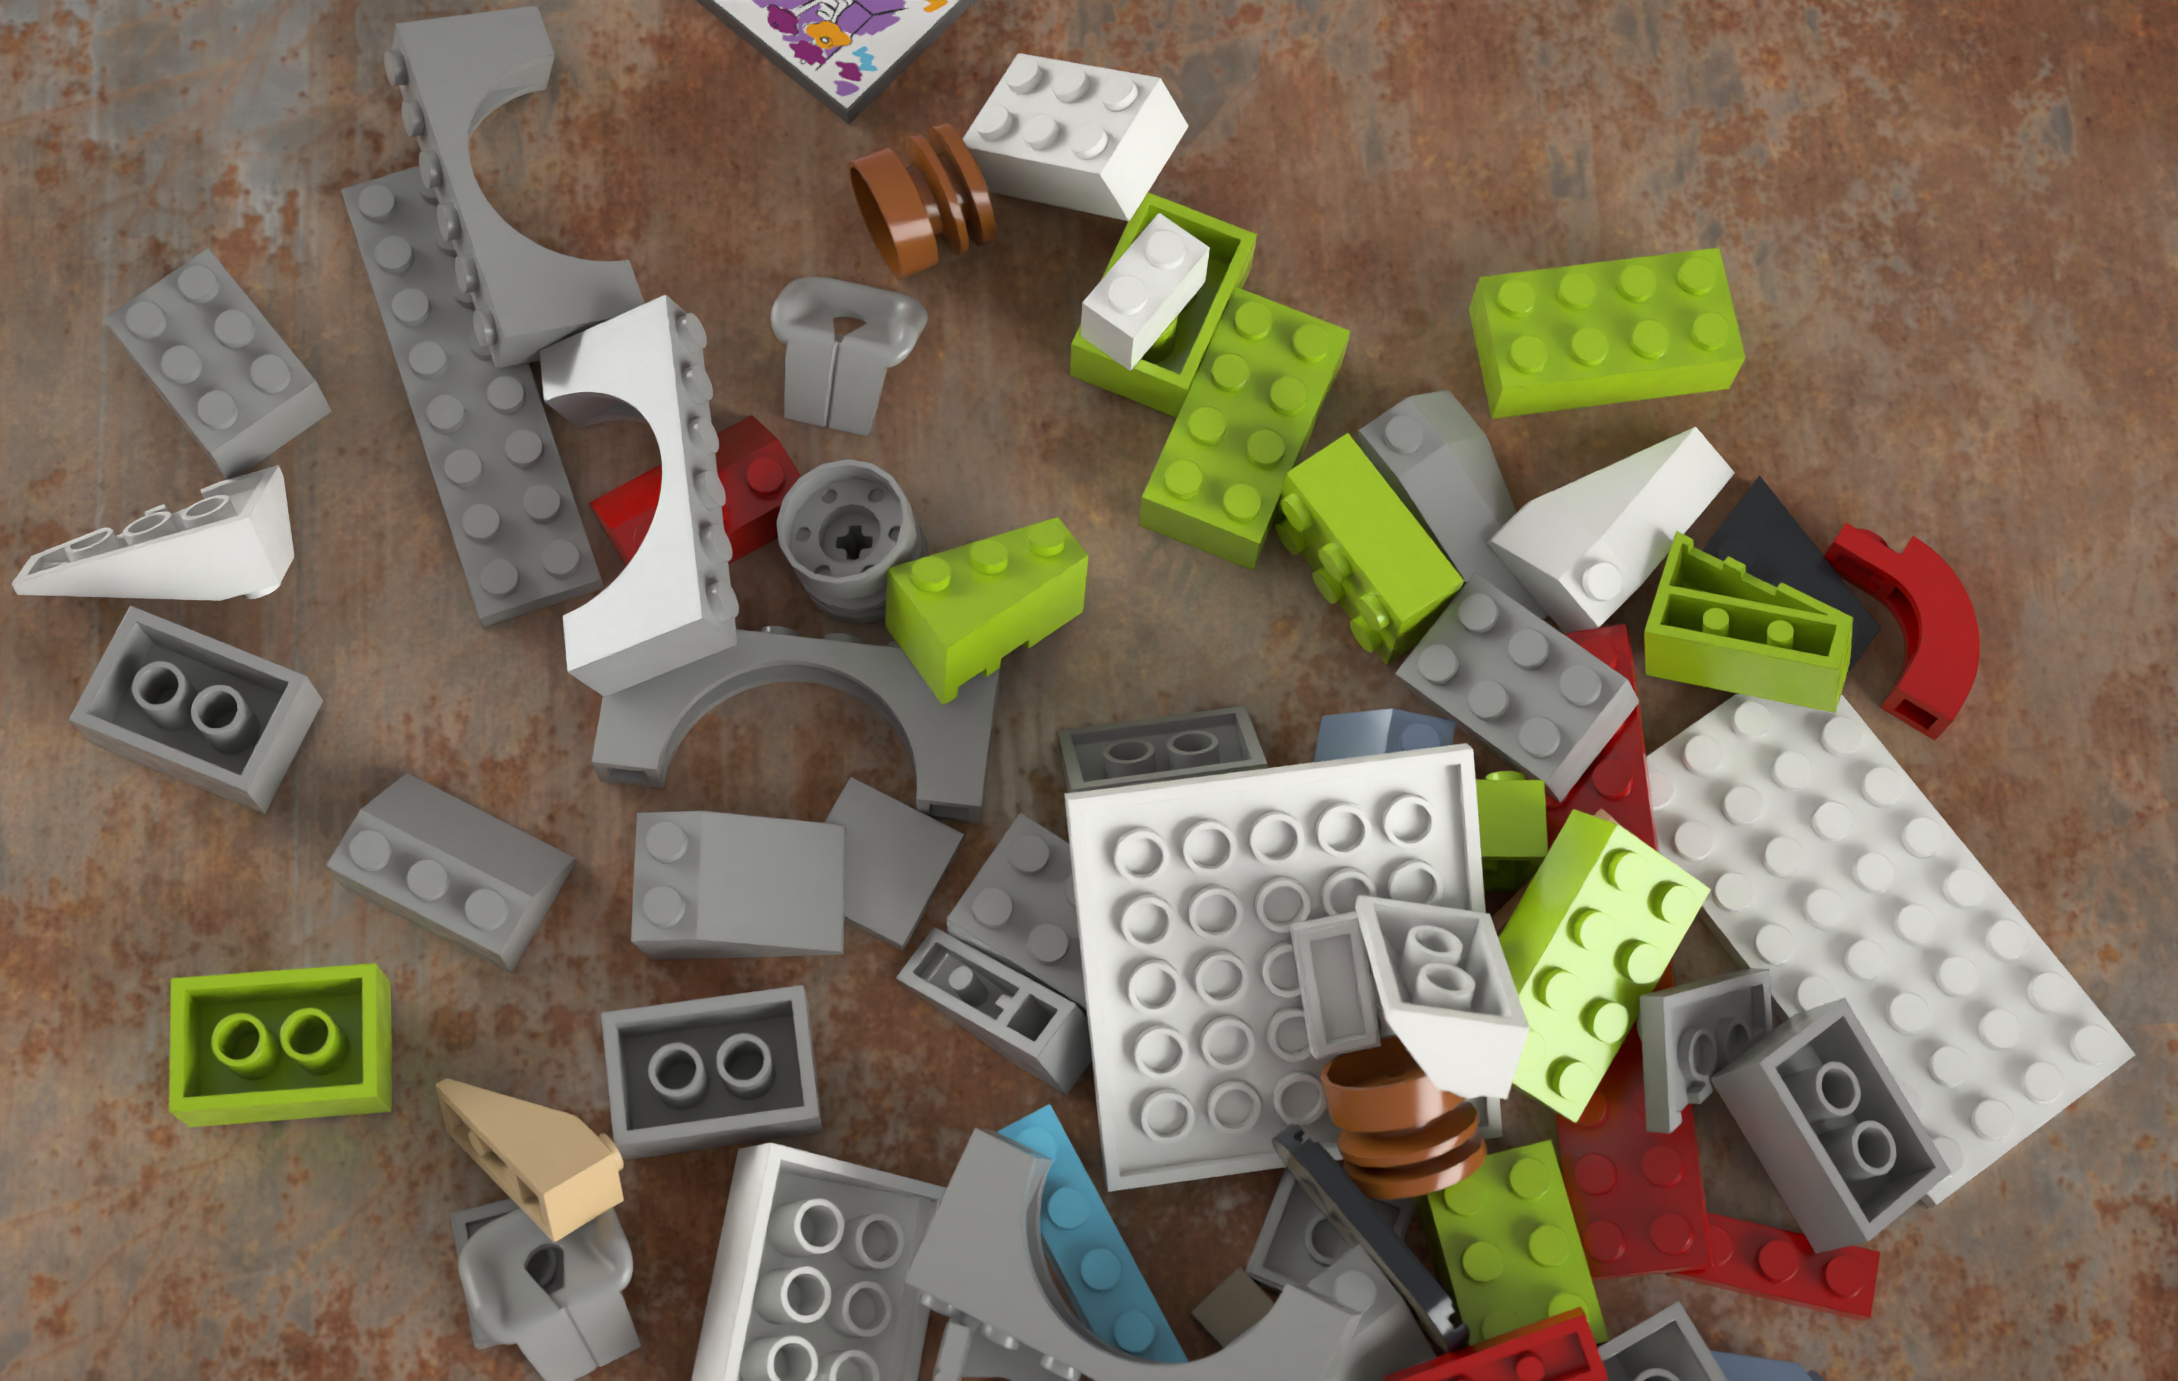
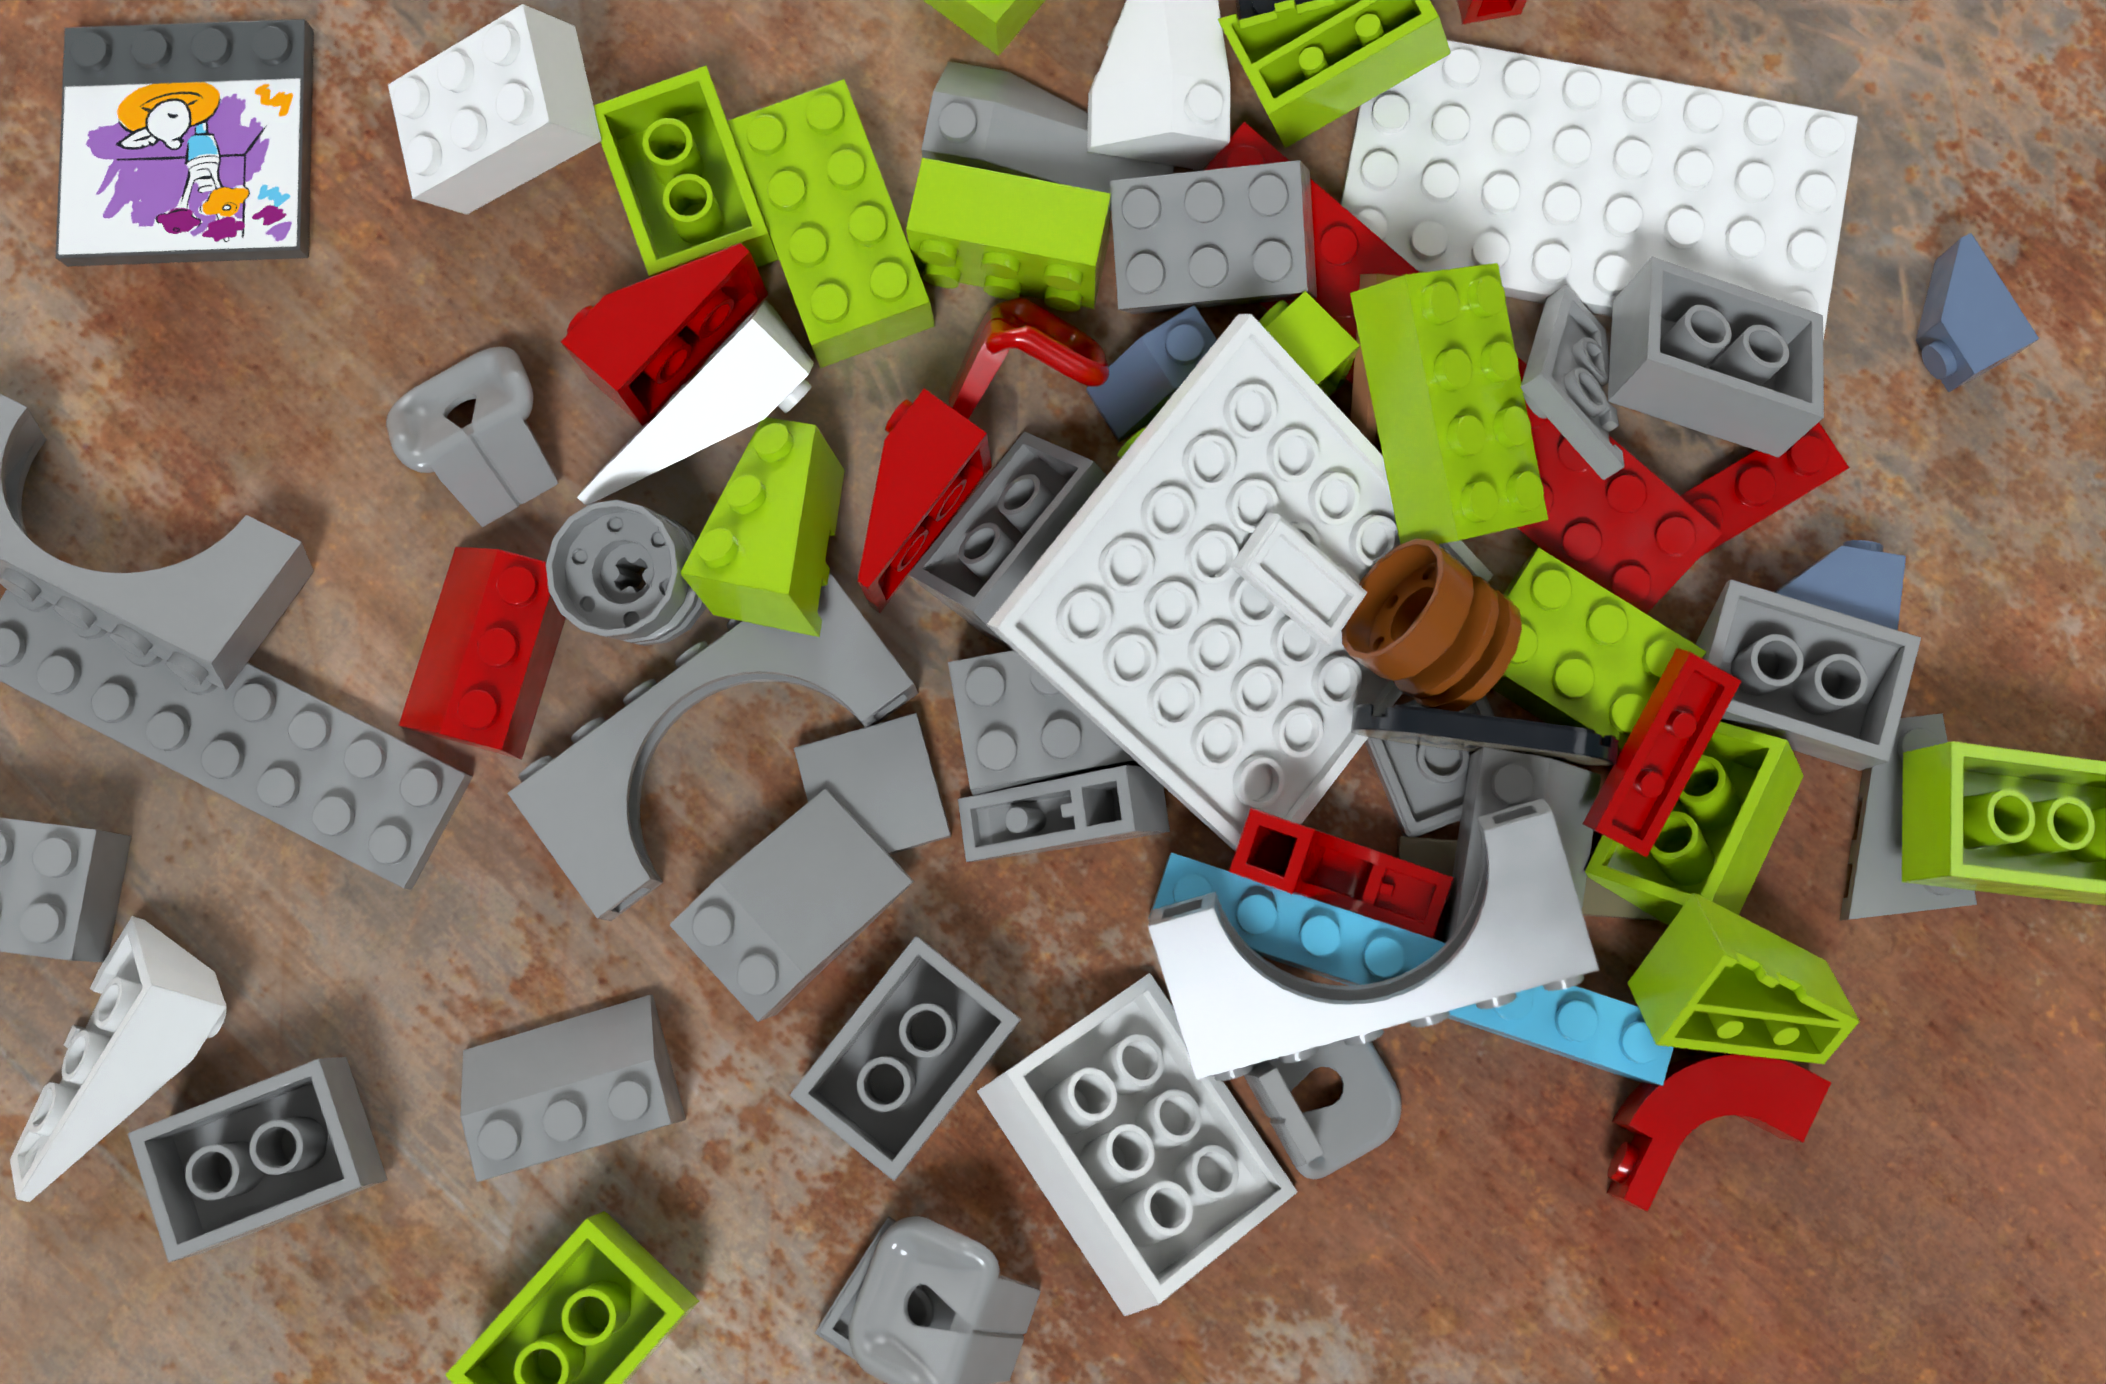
camera: 35 degrees left, 10 degrees up
tan slope [435,1078,624,1242] -> none
arch [540,295,739,697] -> none
dark orange wheel [848,121,997,281] -> none
white brick [1080,213,1210,371] -> none
white slope [1355,895,1529,1099] -> none
none -> red slope [561,243,768,427]
none -> white wedge [577,300,814,506]
none -> red slope [857,388,992,613]
none -> red piece [949,298,1109,419]
none -> red arch [1229,808,1455,939]
none -> sand blue slope [1916,233,2039,392]

